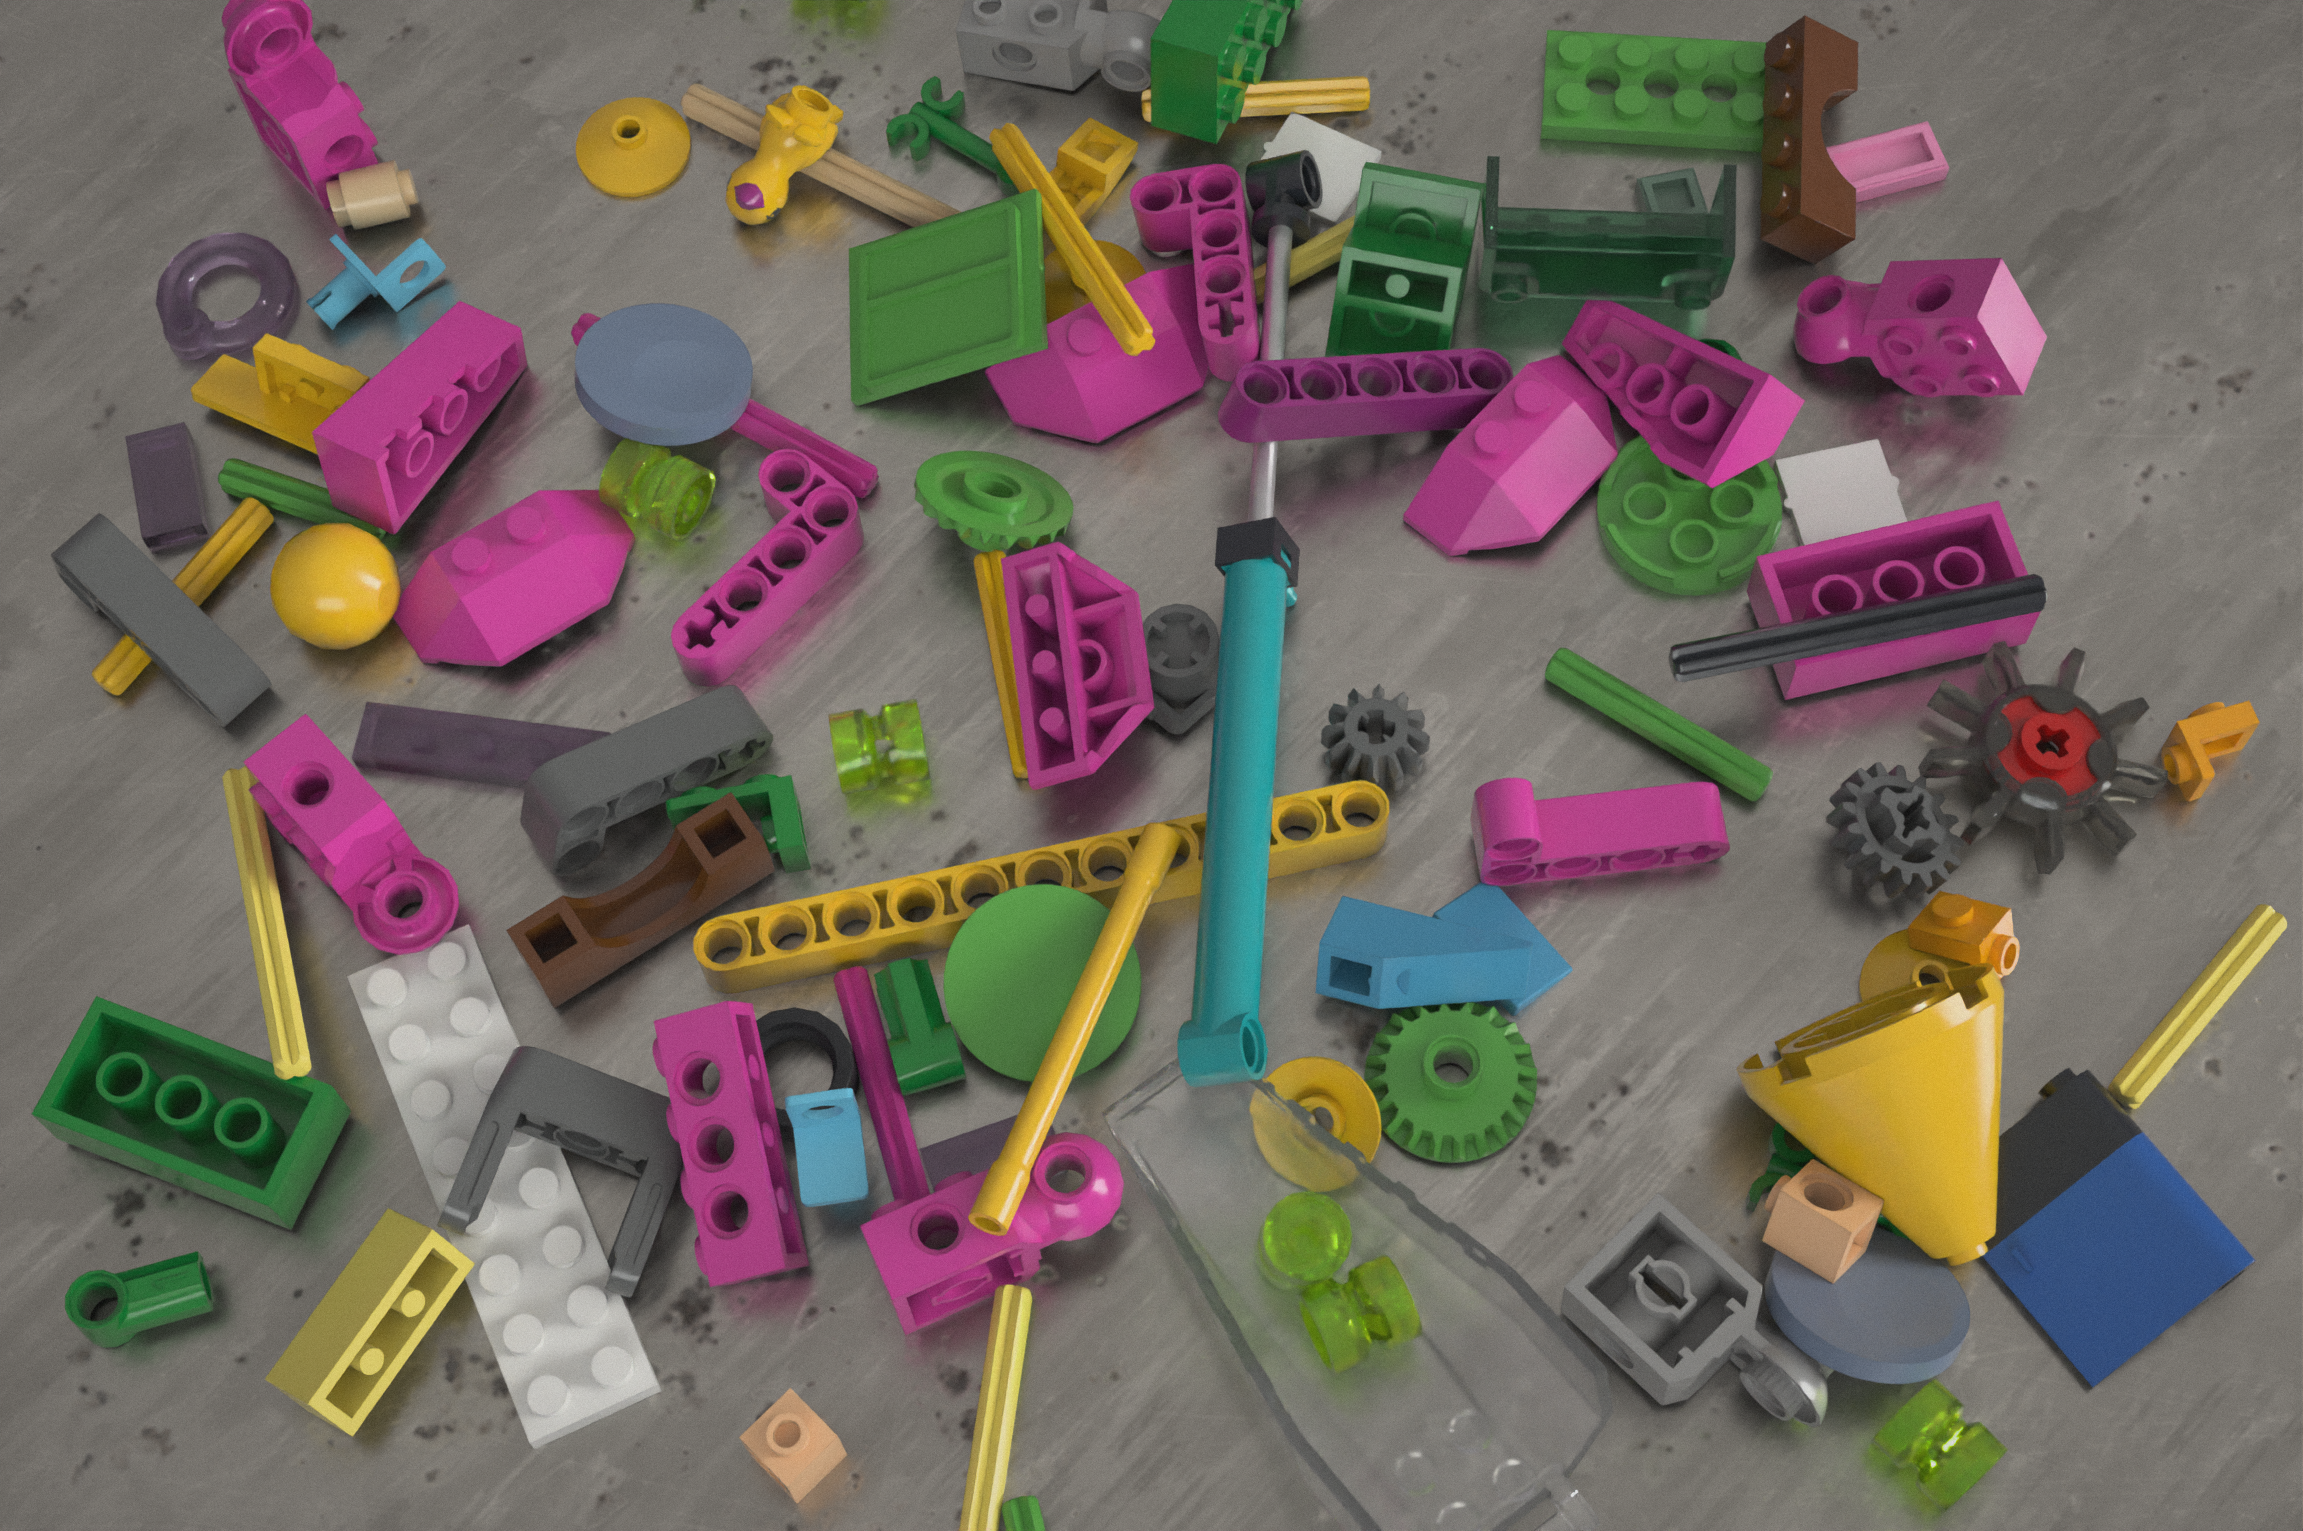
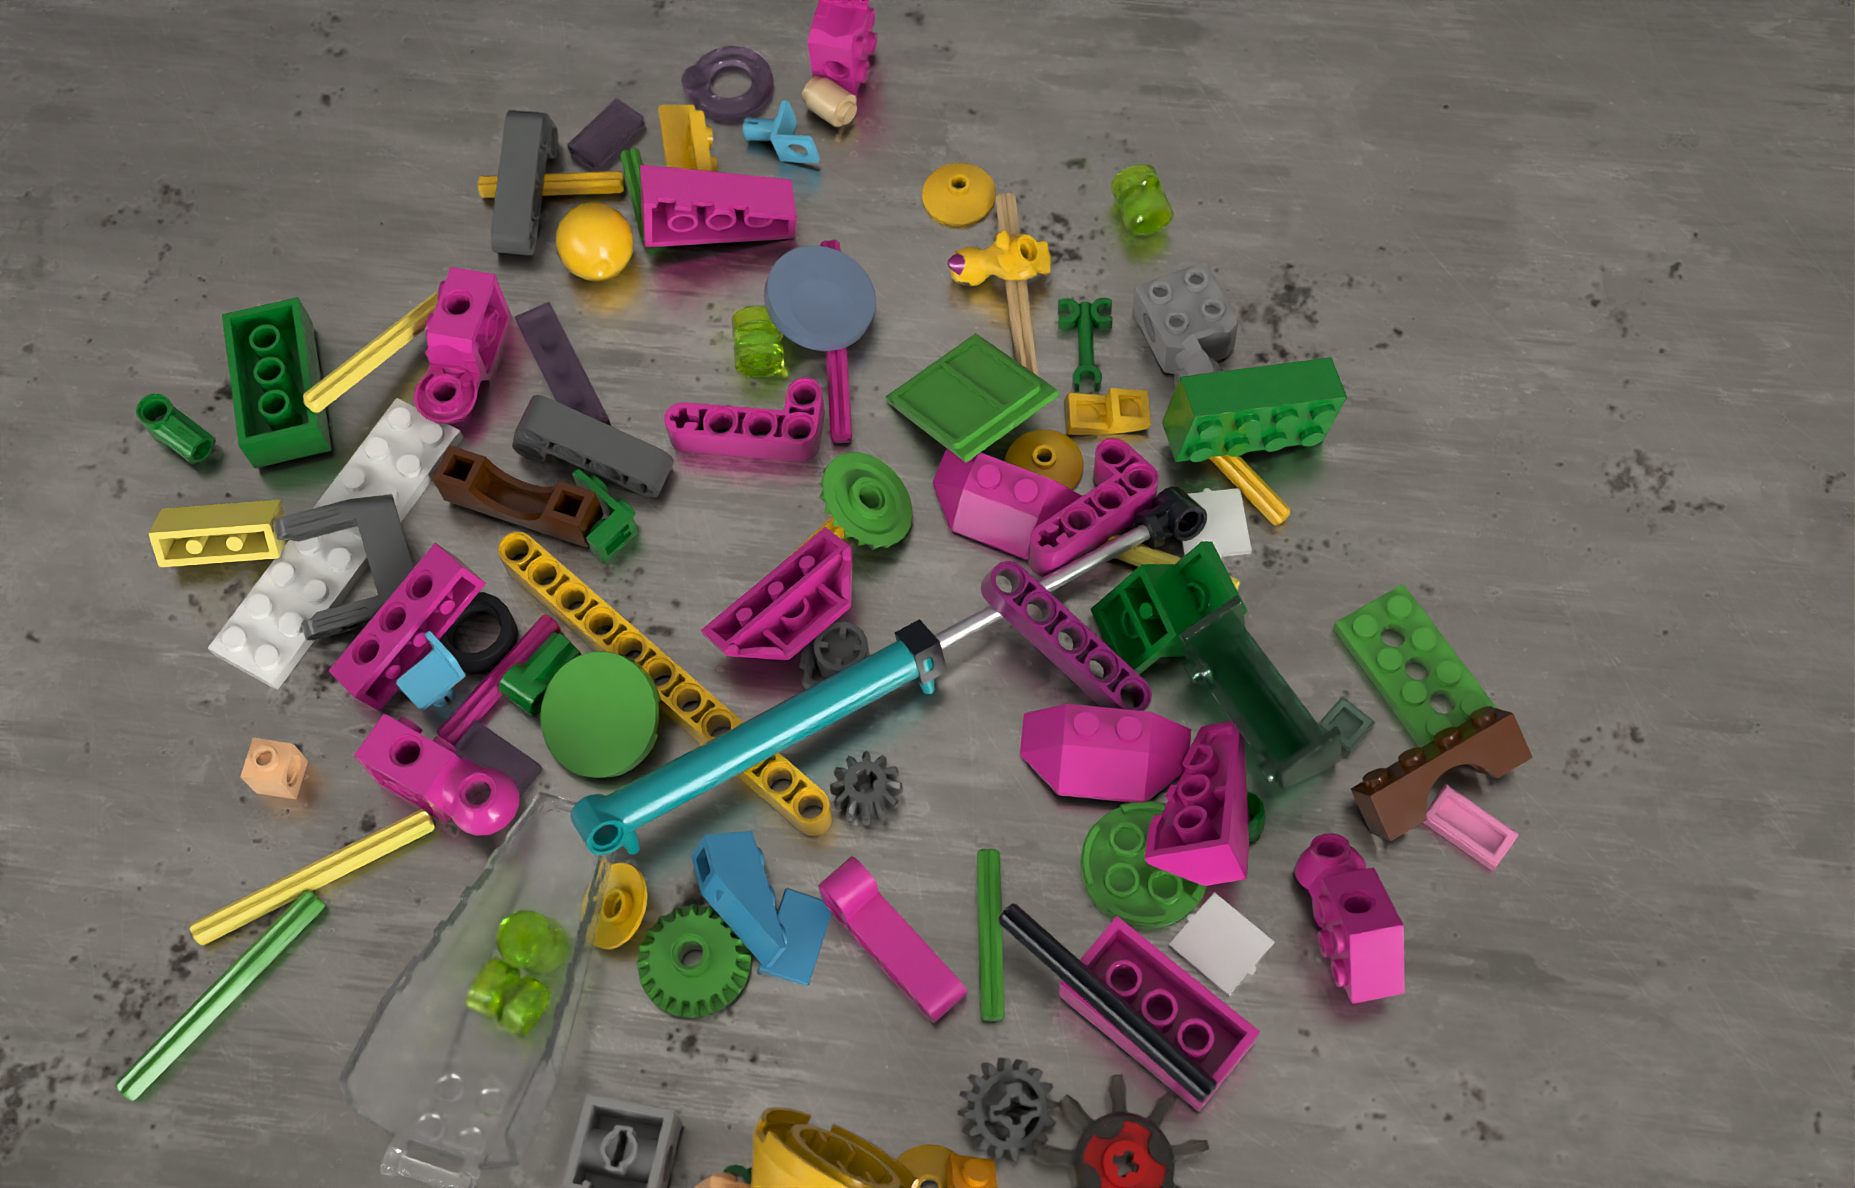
camera: 55 degrees right, 0 degrees up
dark pink wedge [393,490,636,667] -> none
clear neon green wheel [828,699,931,795] -> none
yellow piece [968,822,1181,1236] -> none
yellow axle [989,123,1155,356] -> none

